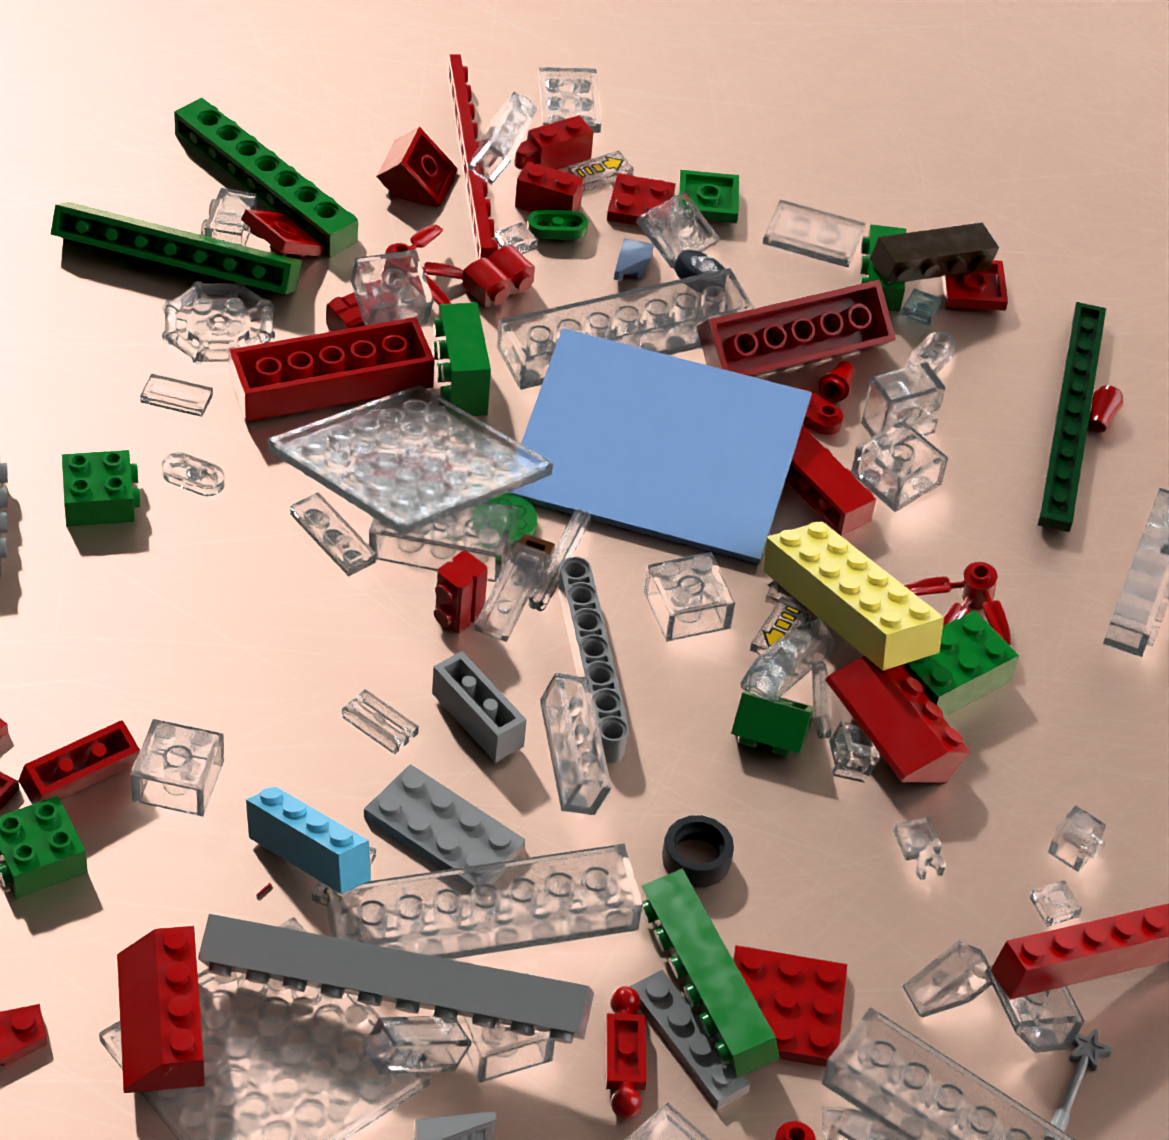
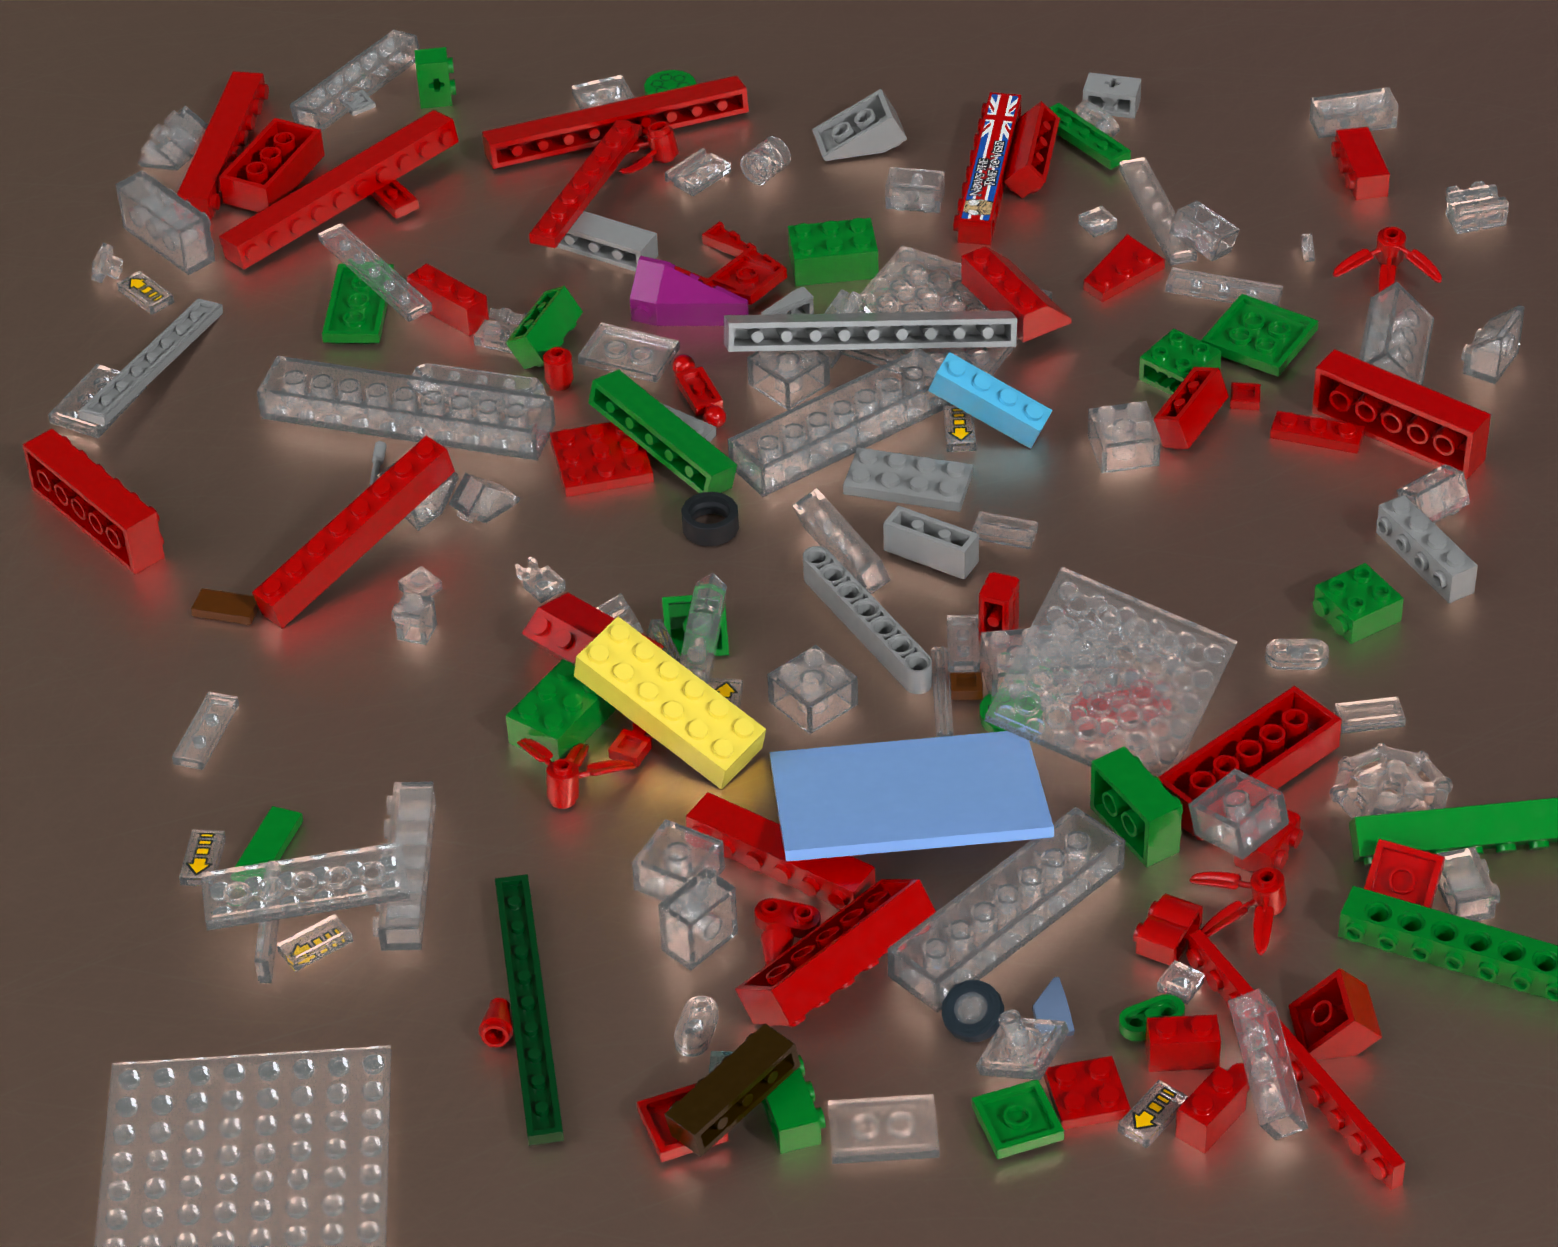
camera: 165 degrees right, 5 degrees down
clear plate [538,67,601,133] -> none

